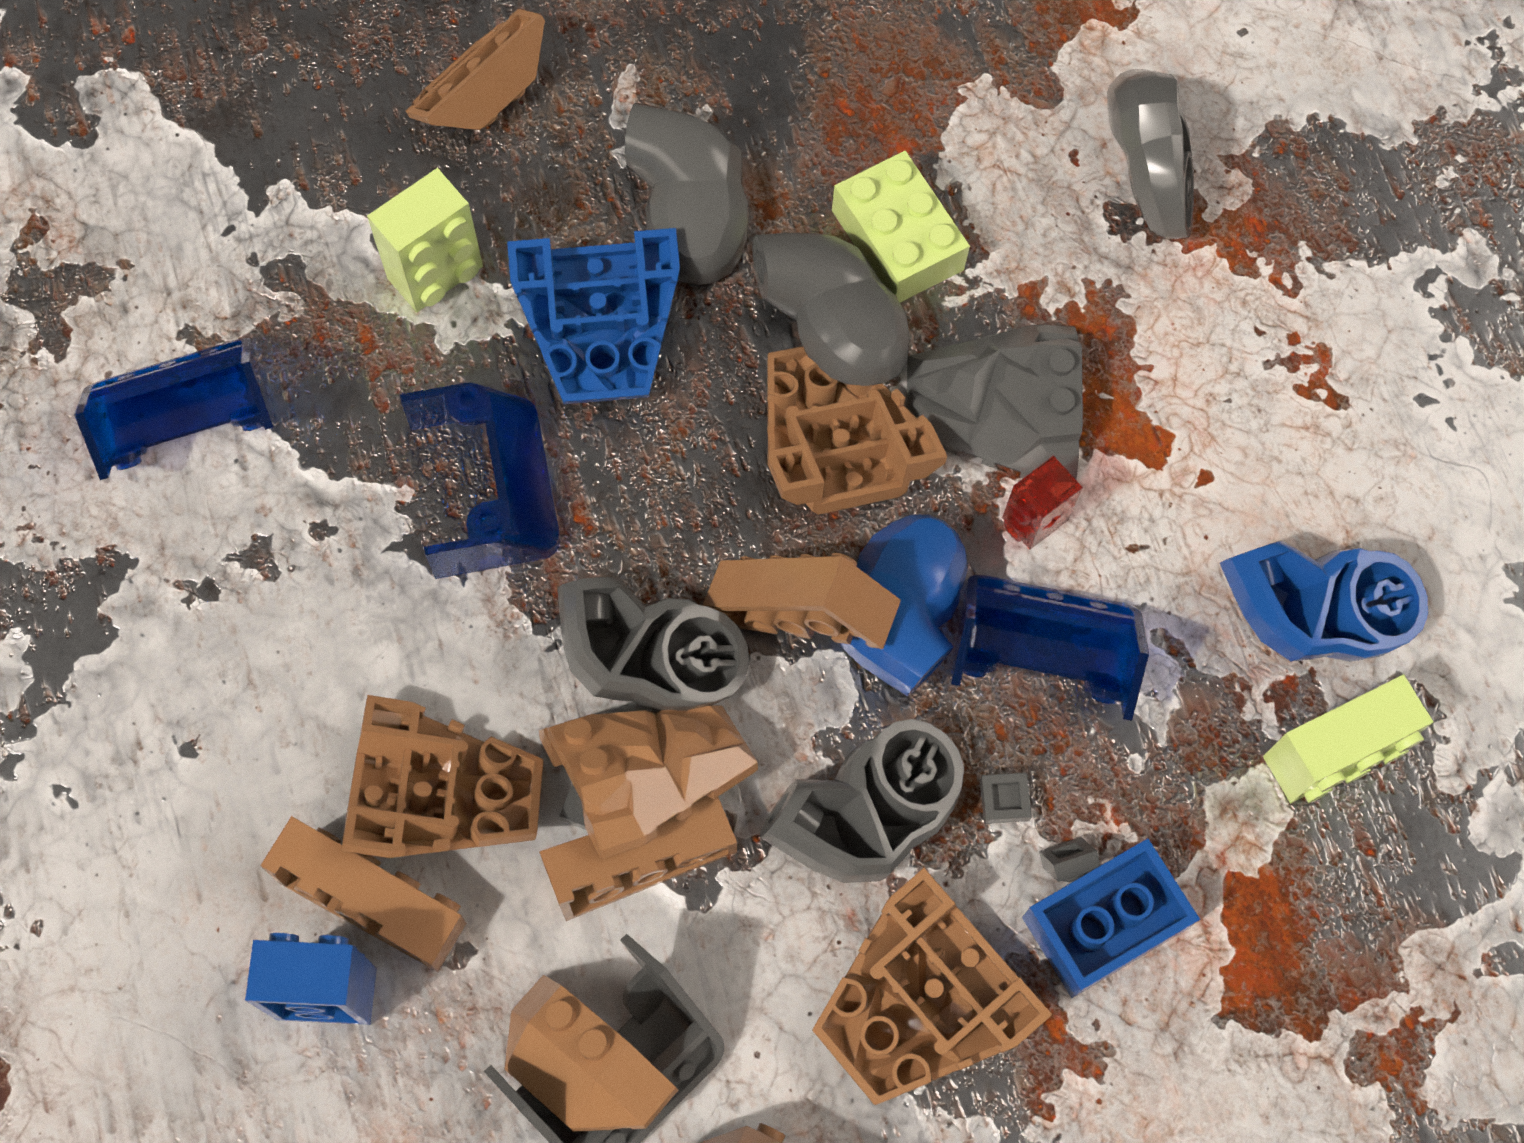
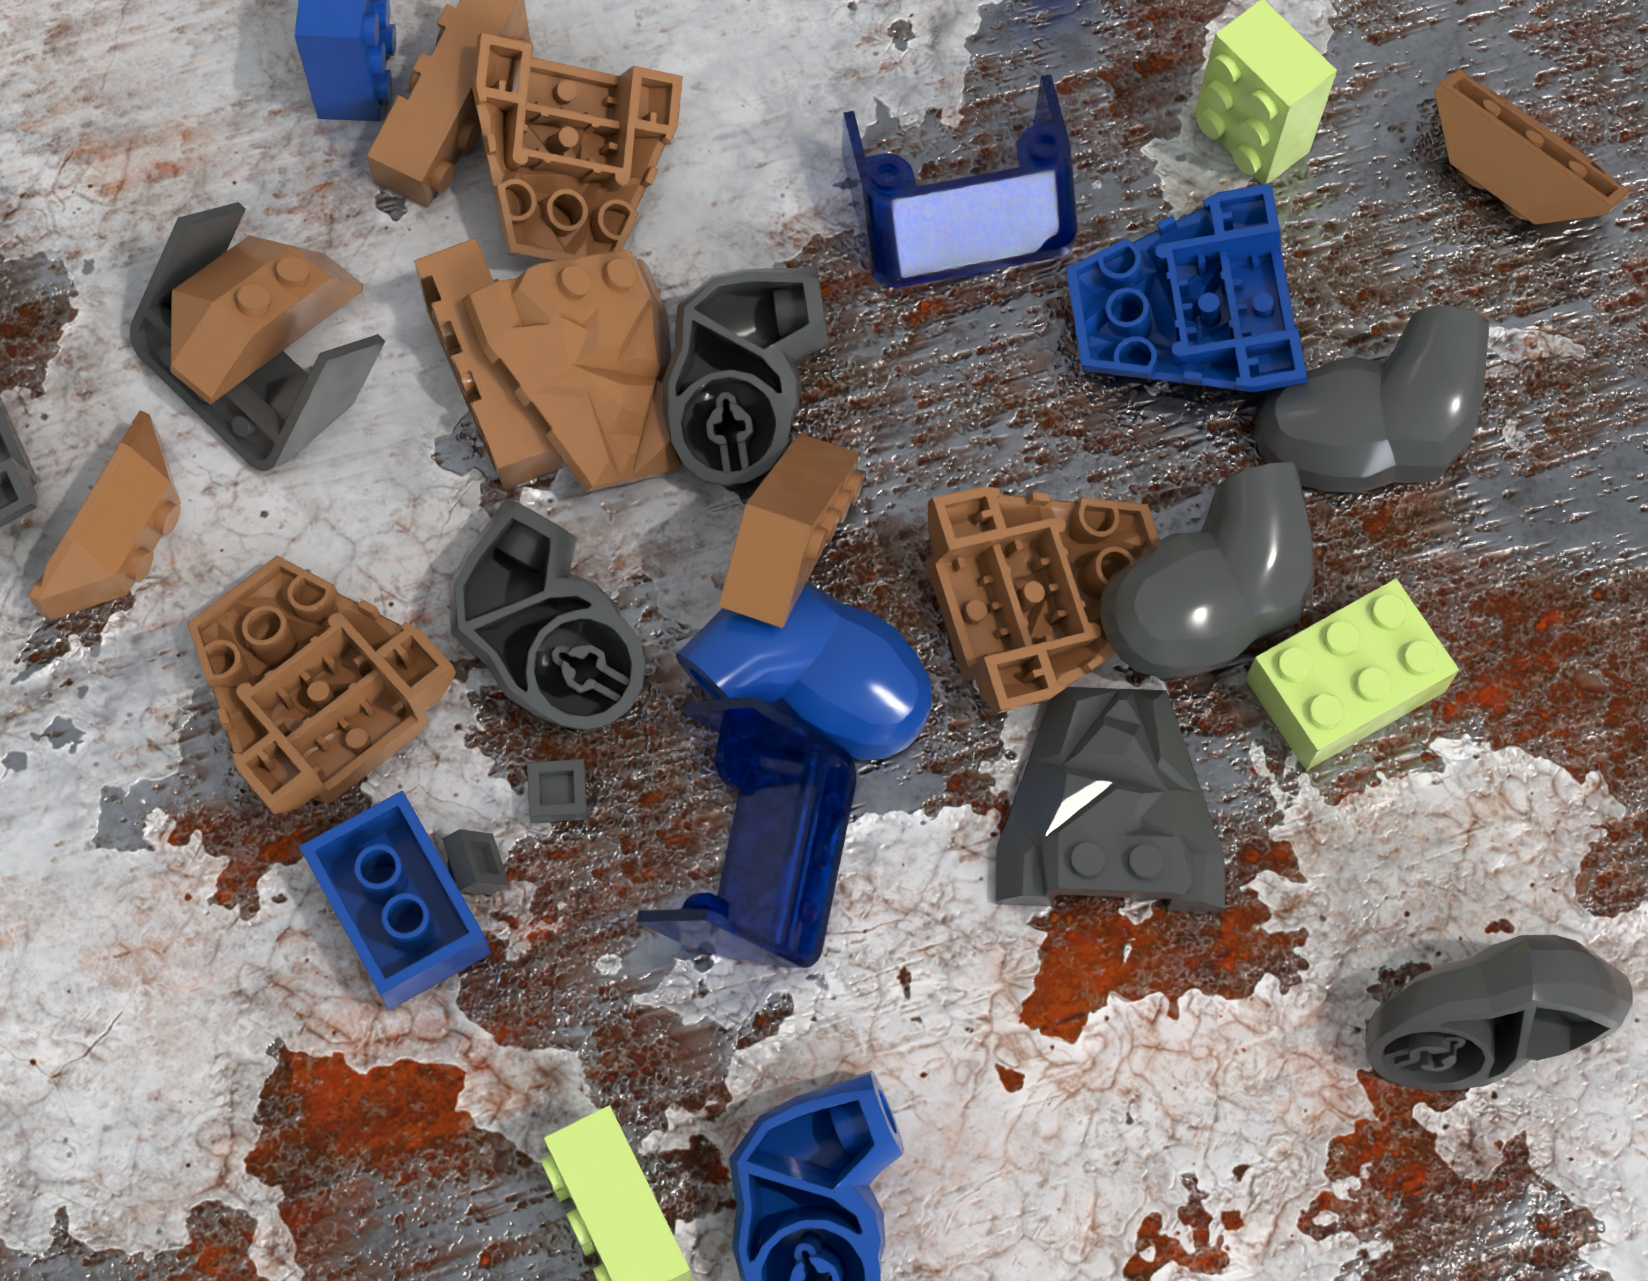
camera: 90 degrees right, 0 degrees up
clear red brick [1002,455,1083,550] -> none

